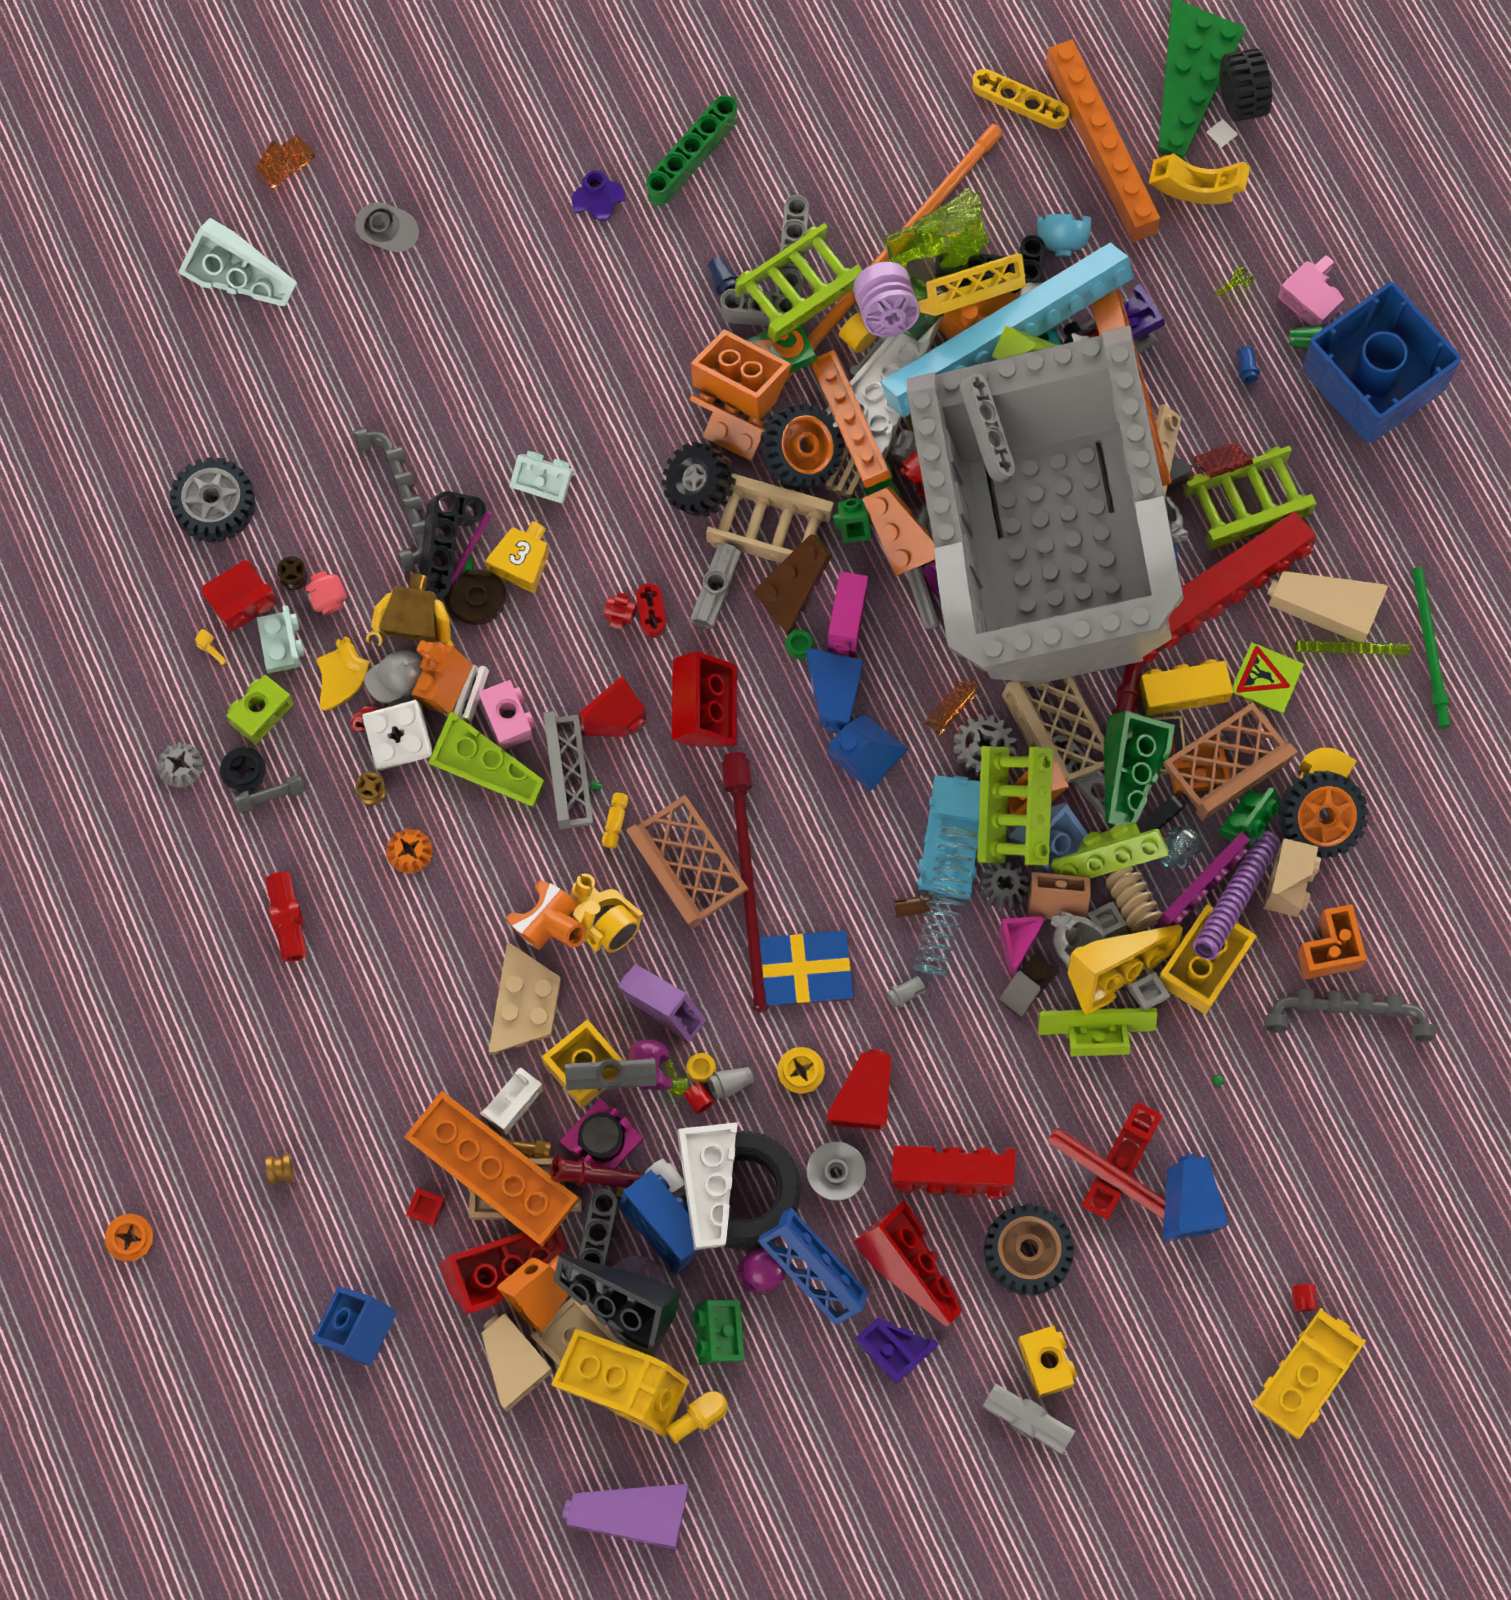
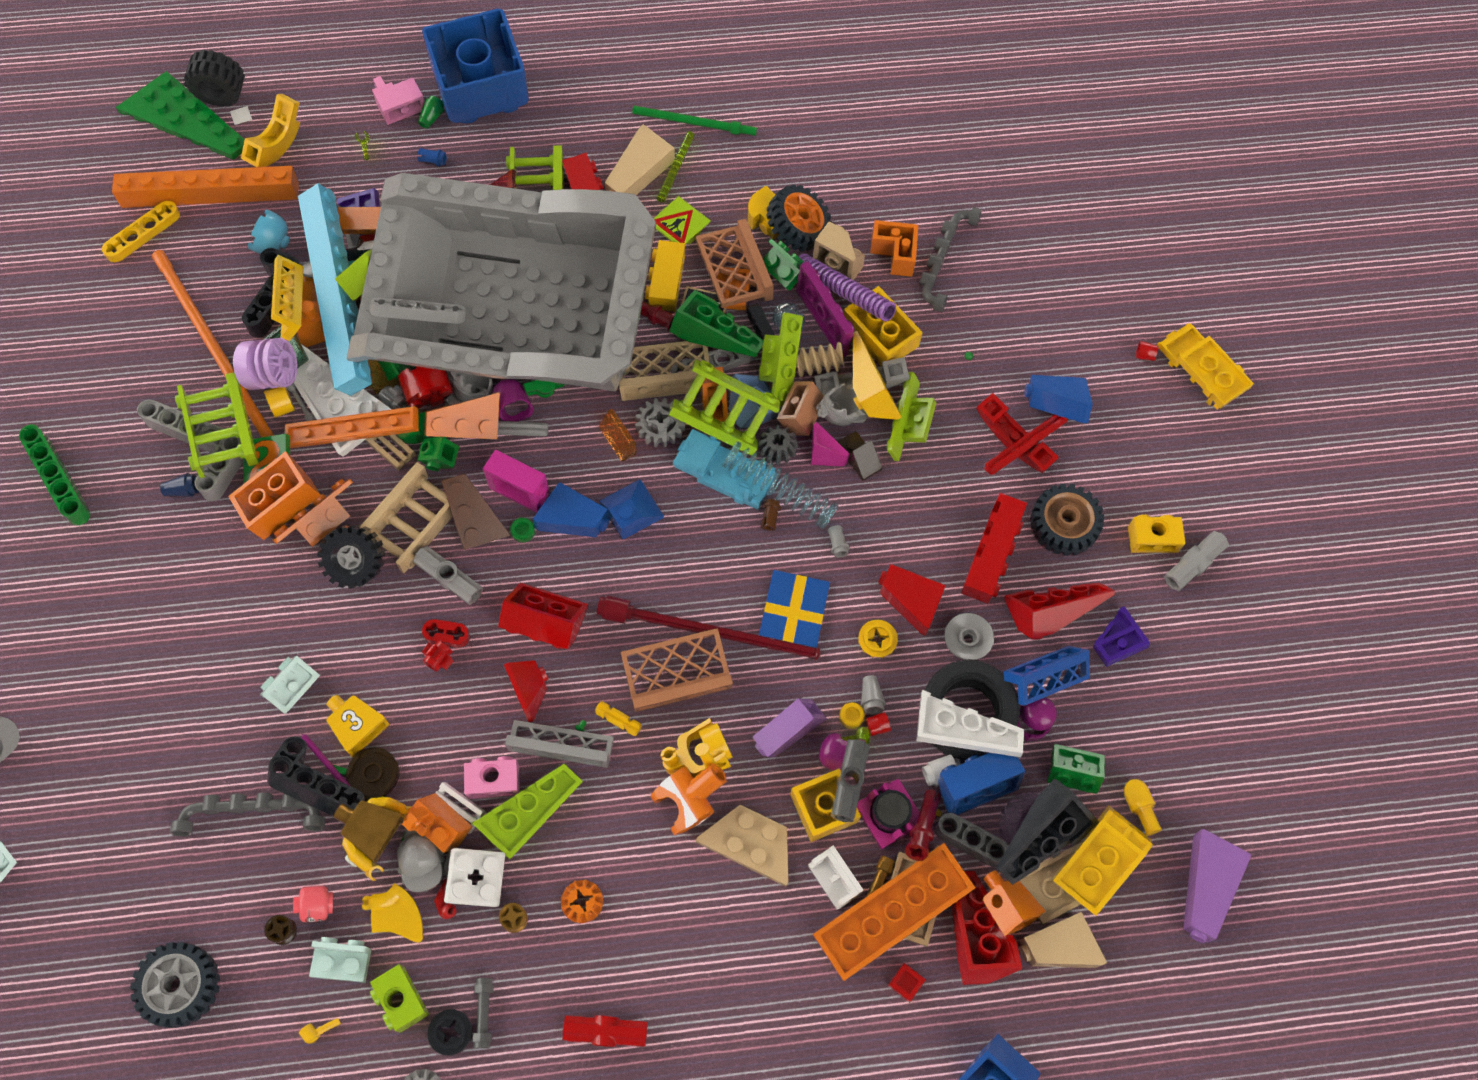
camera: 75 degrees left, 5 degrees down
red bracket [201,560,277,633] -> none
dark purple plate [572,170,625,221] -> none
wheel [760,404,844,489] -> none
clear neon green animal [883,187,990,268] -> none

